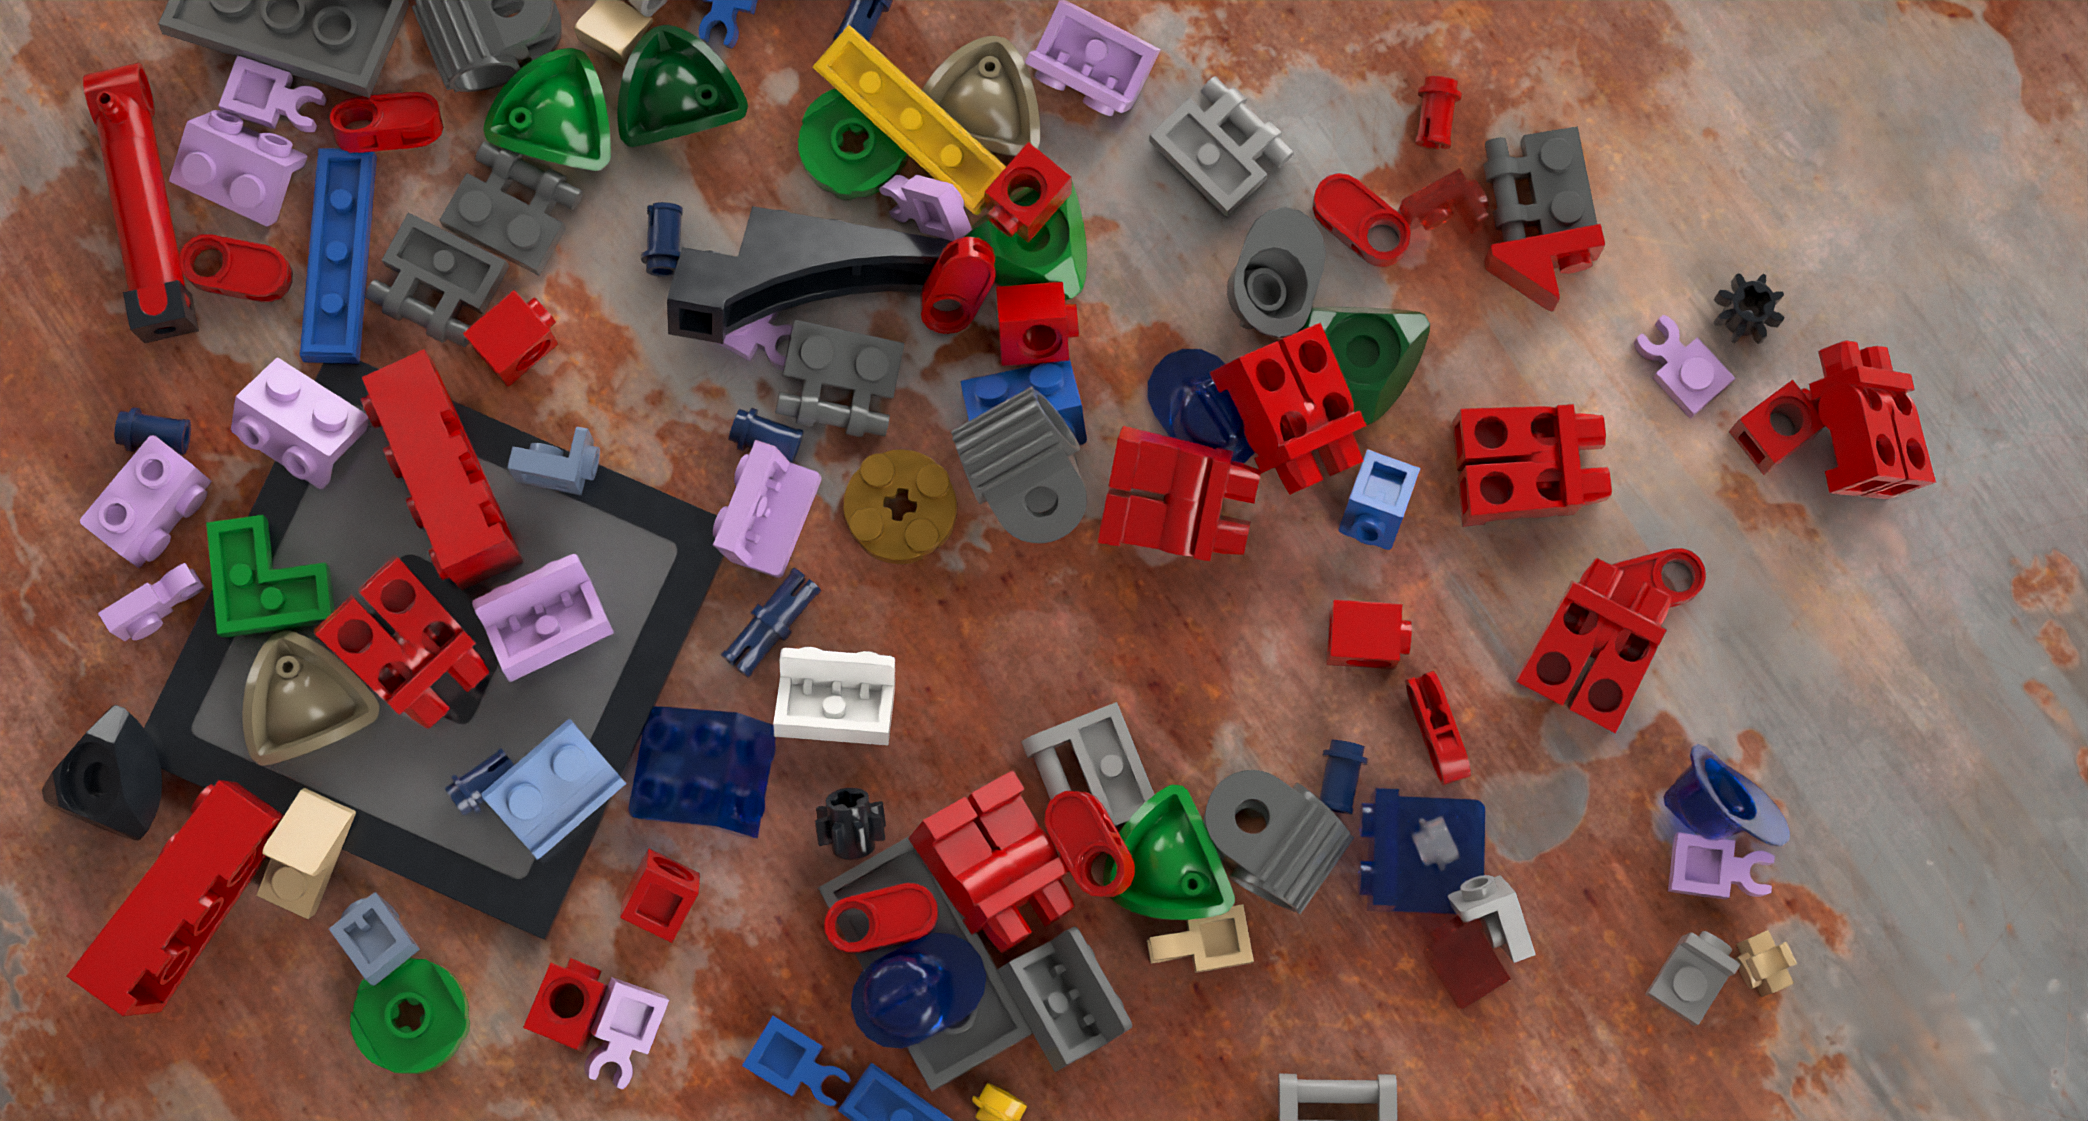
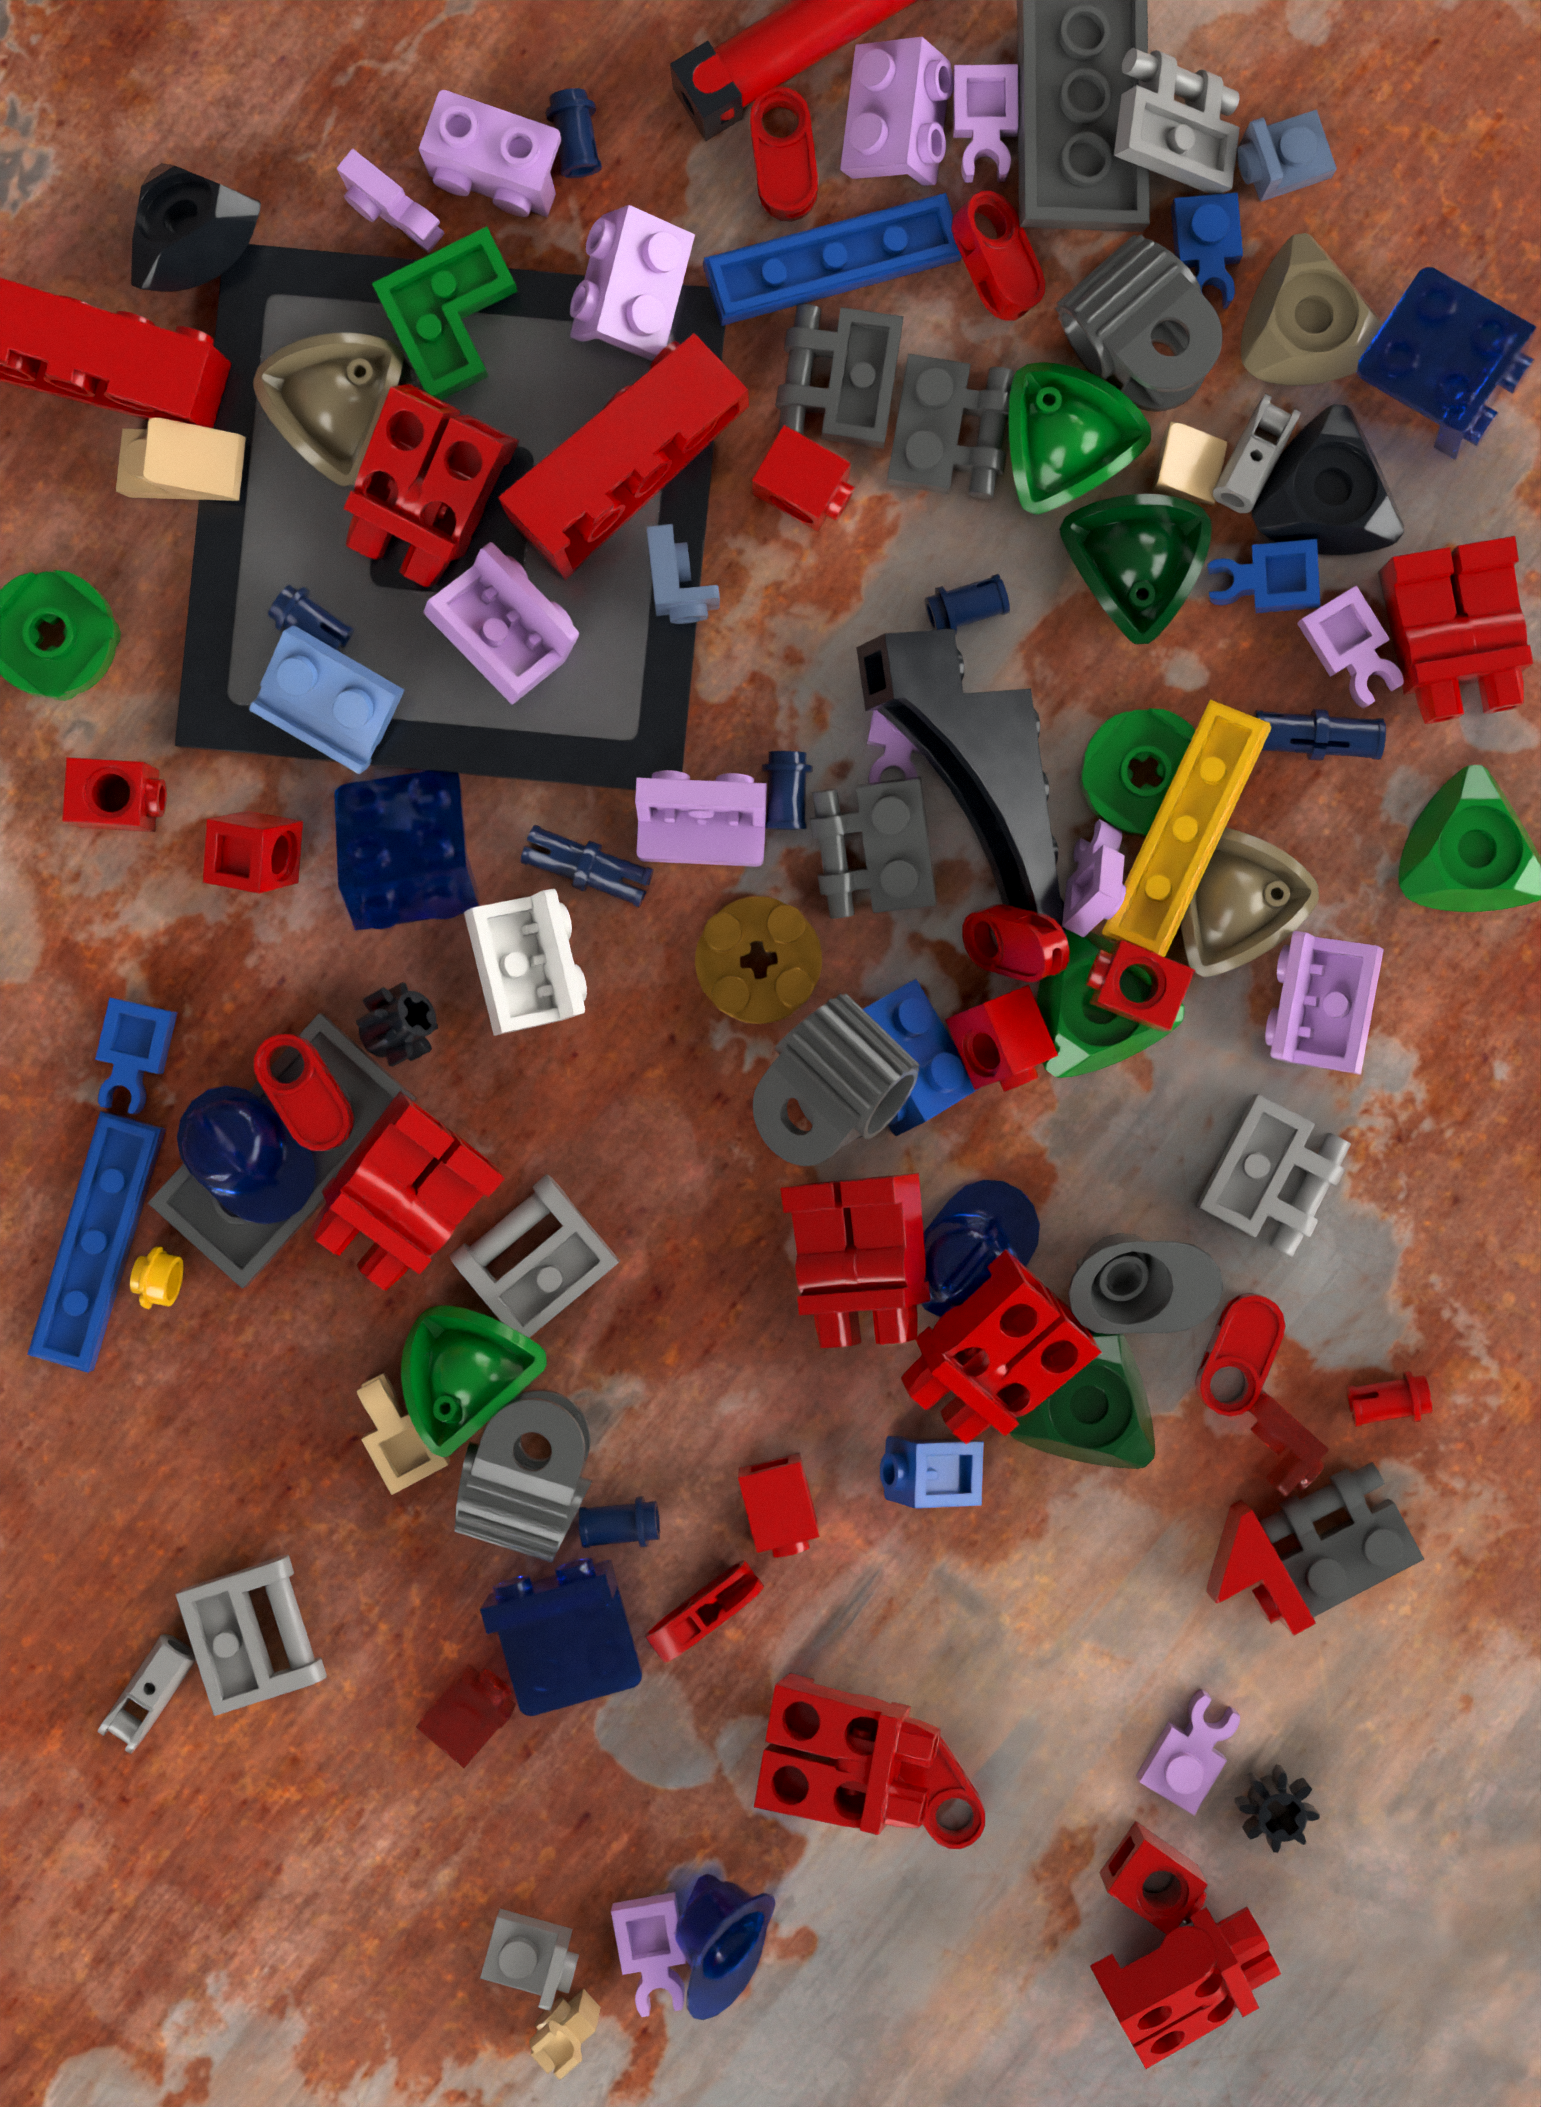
camera: 65 degrees right, 10 degrees up
sand blue bracket [329,892,420,986] -> none
lavender plate [584,977,669,1089] -> none
dark grey bracket [997,926,1133,1072] -> none
red piece [1045,791,1135,897] -> none
clear plate [1411,816,1460,872] -> none
light grey bracket [1448,875,1536,963] -> none
red hips [1452,404,1612,527] -> none

